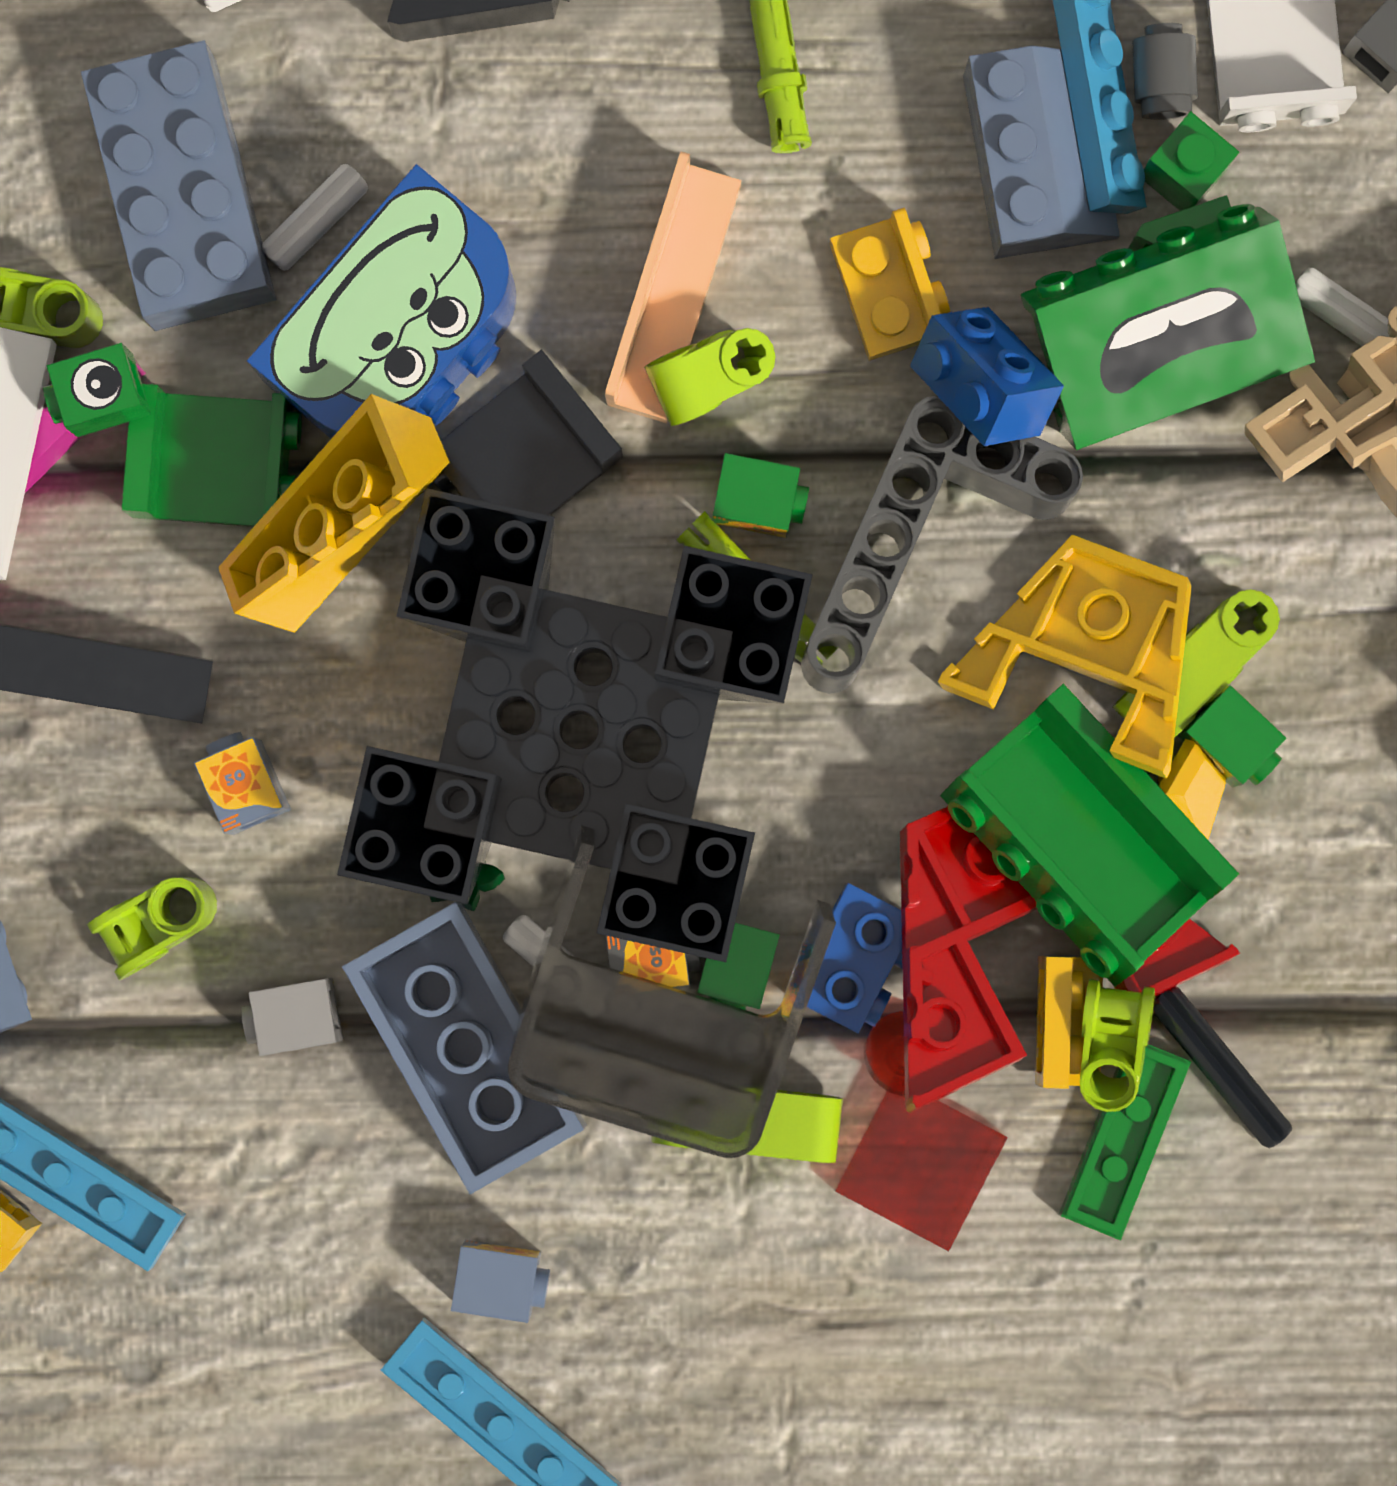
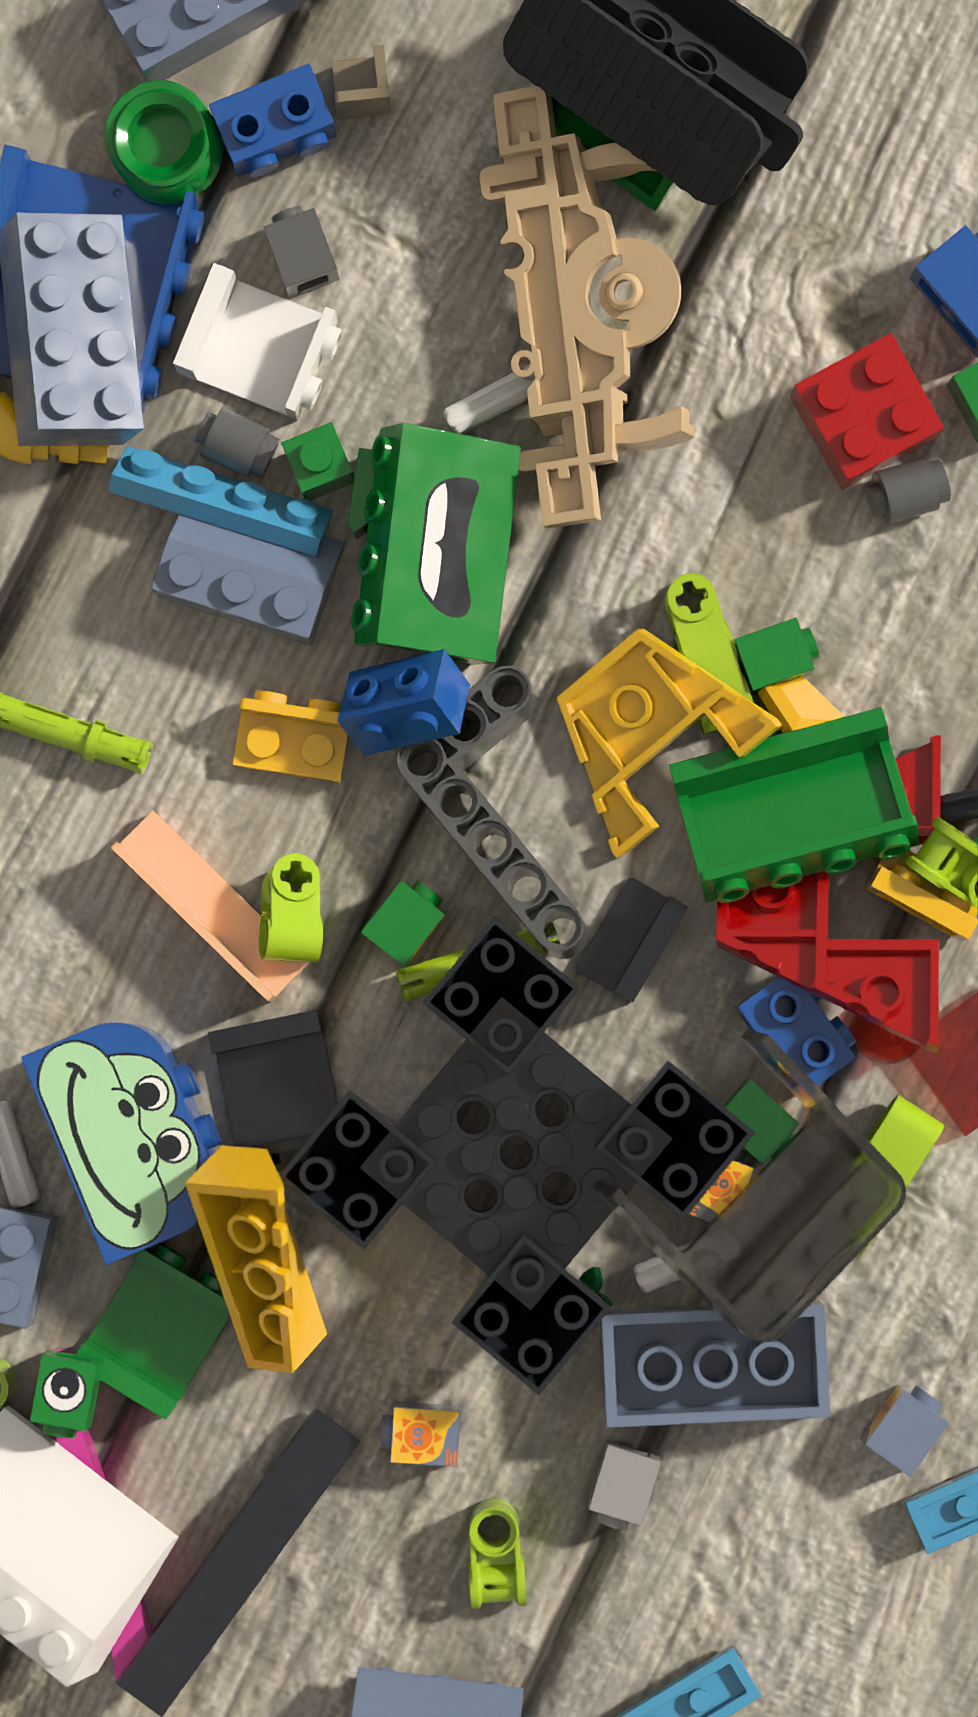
camera: 60 degrees left, 0 degrees up
none -> black panel [577,878,688,1003]

